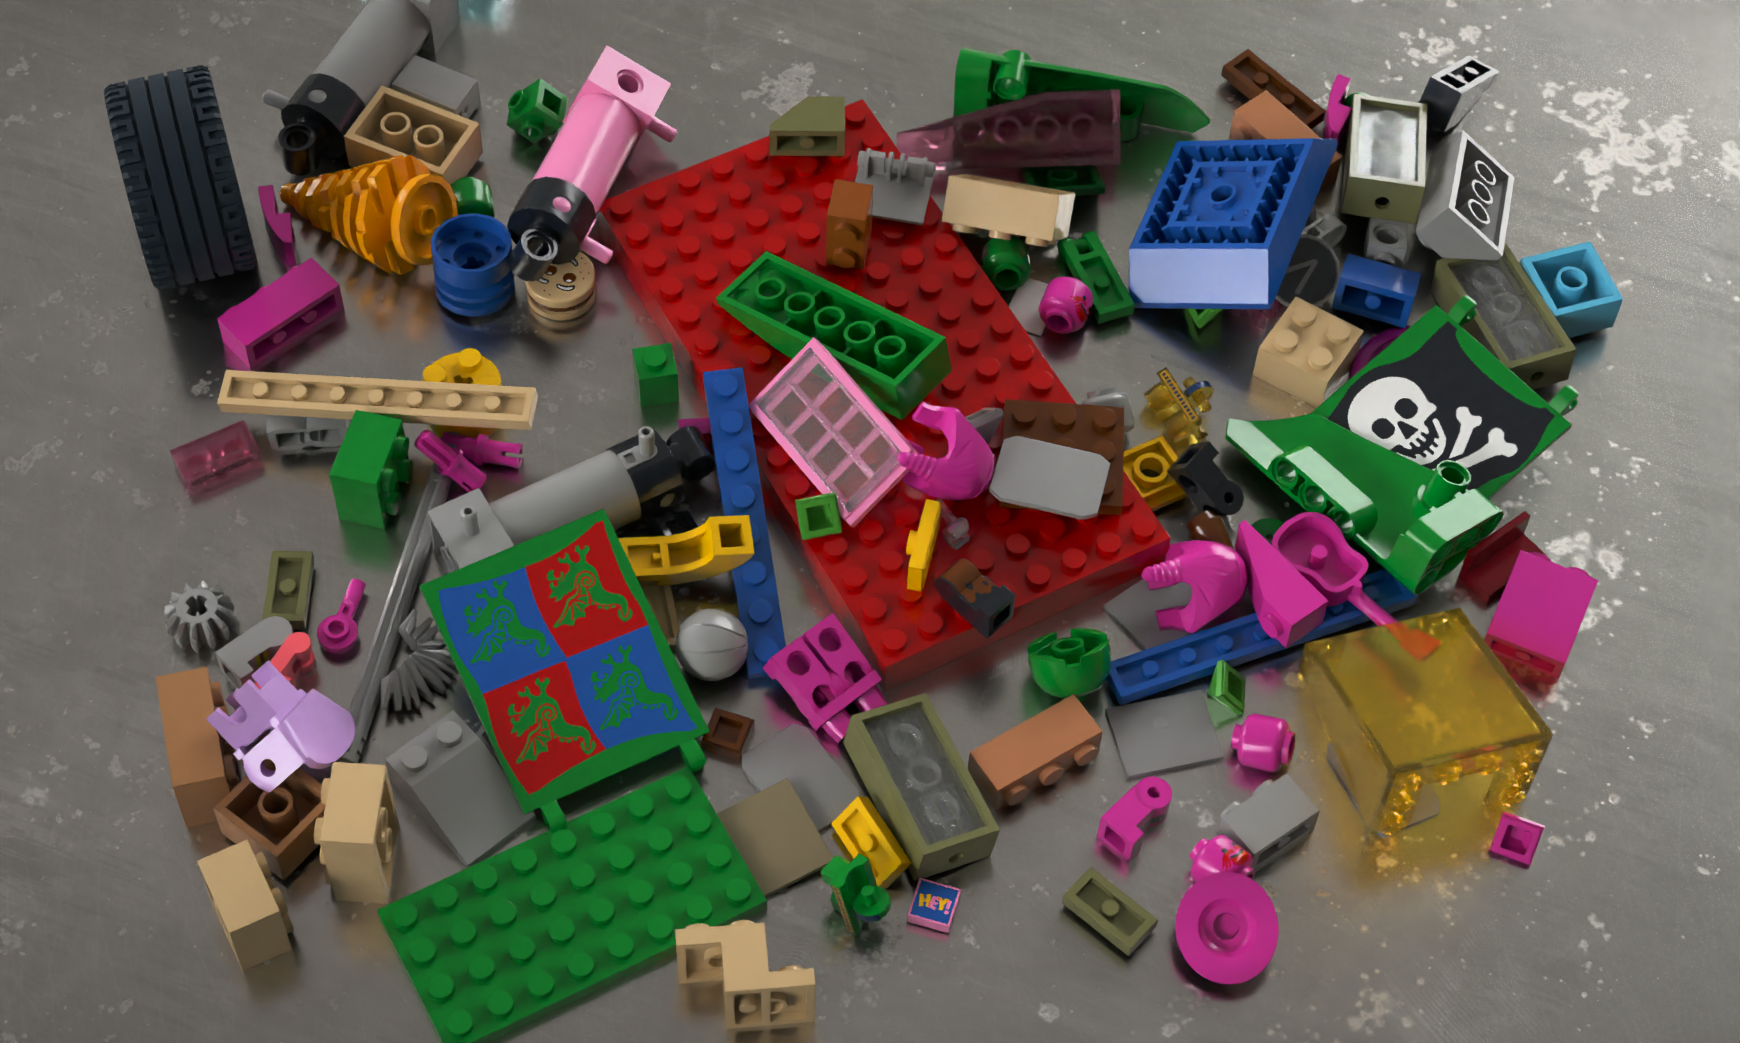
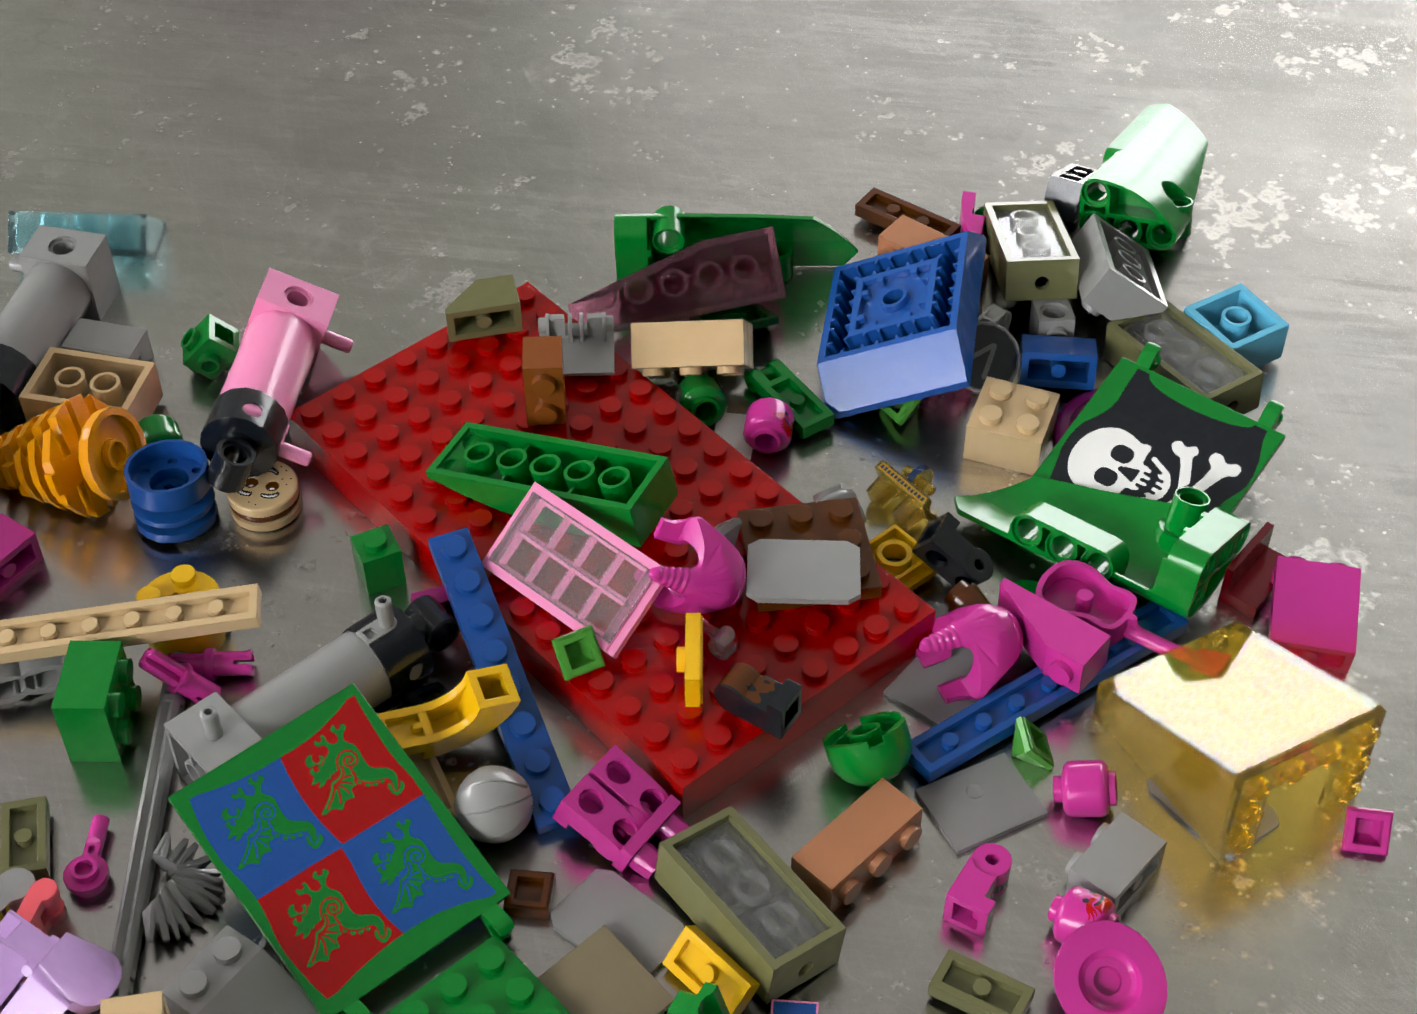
camera: 10 degrees left, 10 degrees down
none -> panel [1079,103,1208,251]

